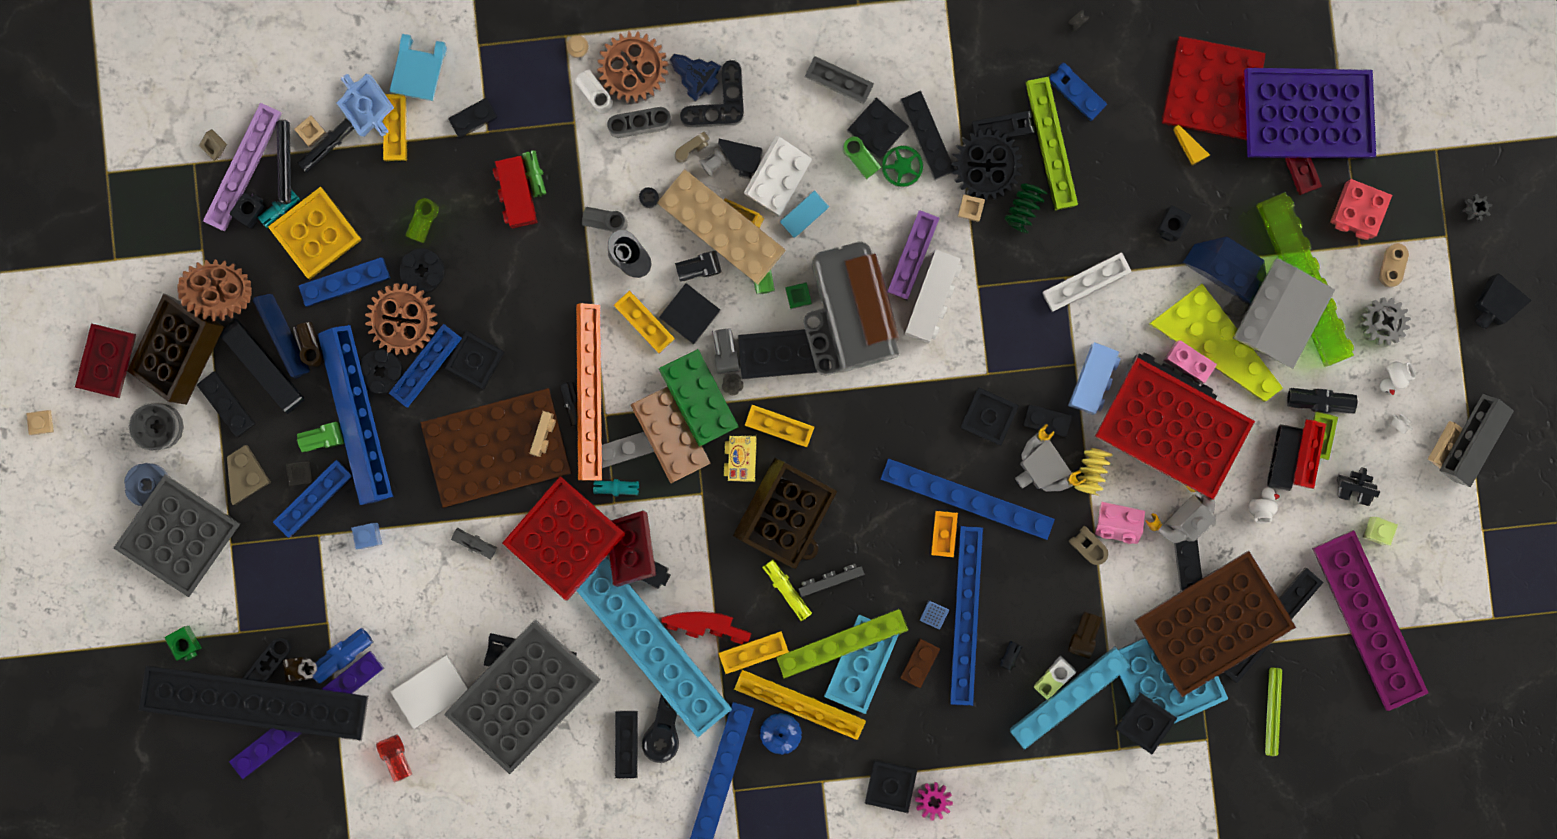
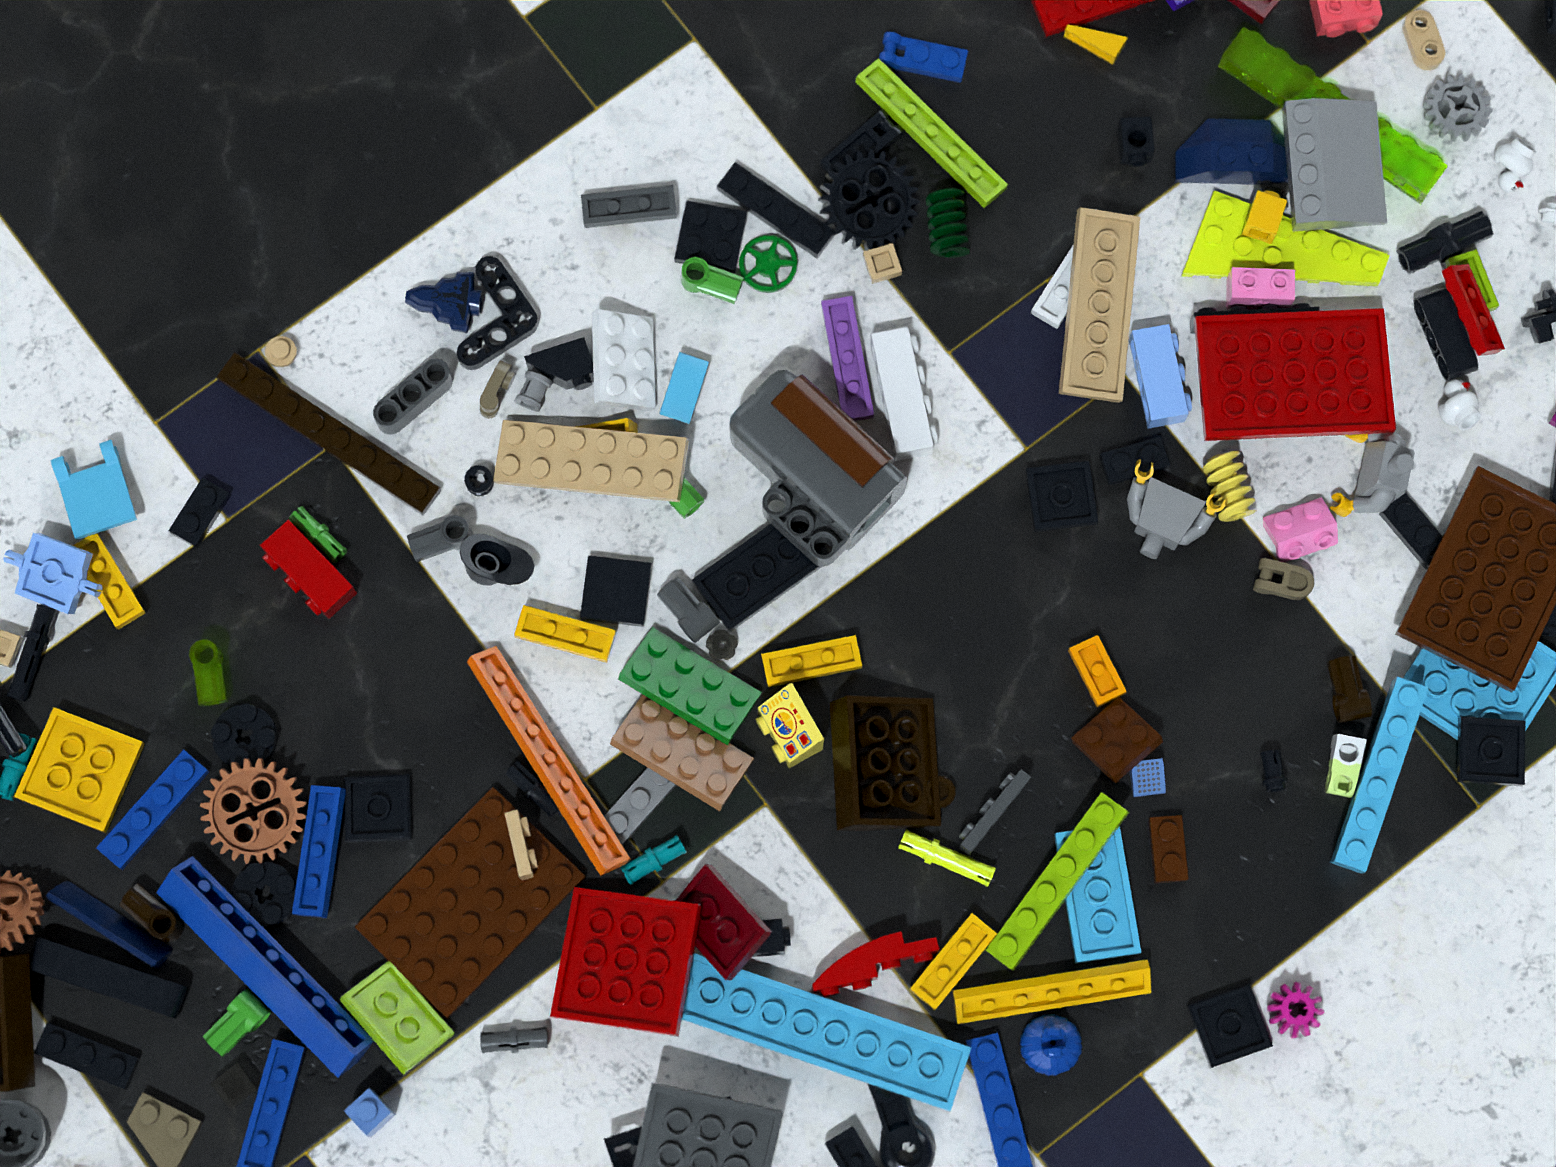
camera: 35 degrees left, 10 degrees down
white piece [574,69,613,113] -> none
nougat gear [597,31,669,103] -> none
black piece [675,251,722,282] -> none
green plate [785,282,812,310] -> none
blue plate [881,458,1055,540] -> none
blue plate [950,526,983,706] -> none
none -> dark brown plate [216,352,441,516]
none -> lime tile [340,961,454,1075]
none -> tan plate [1059,207,1140,403]
none -> reddish brown plate [1071,697,1163,783]
none -> yellow brick [1242,190,1287,244]

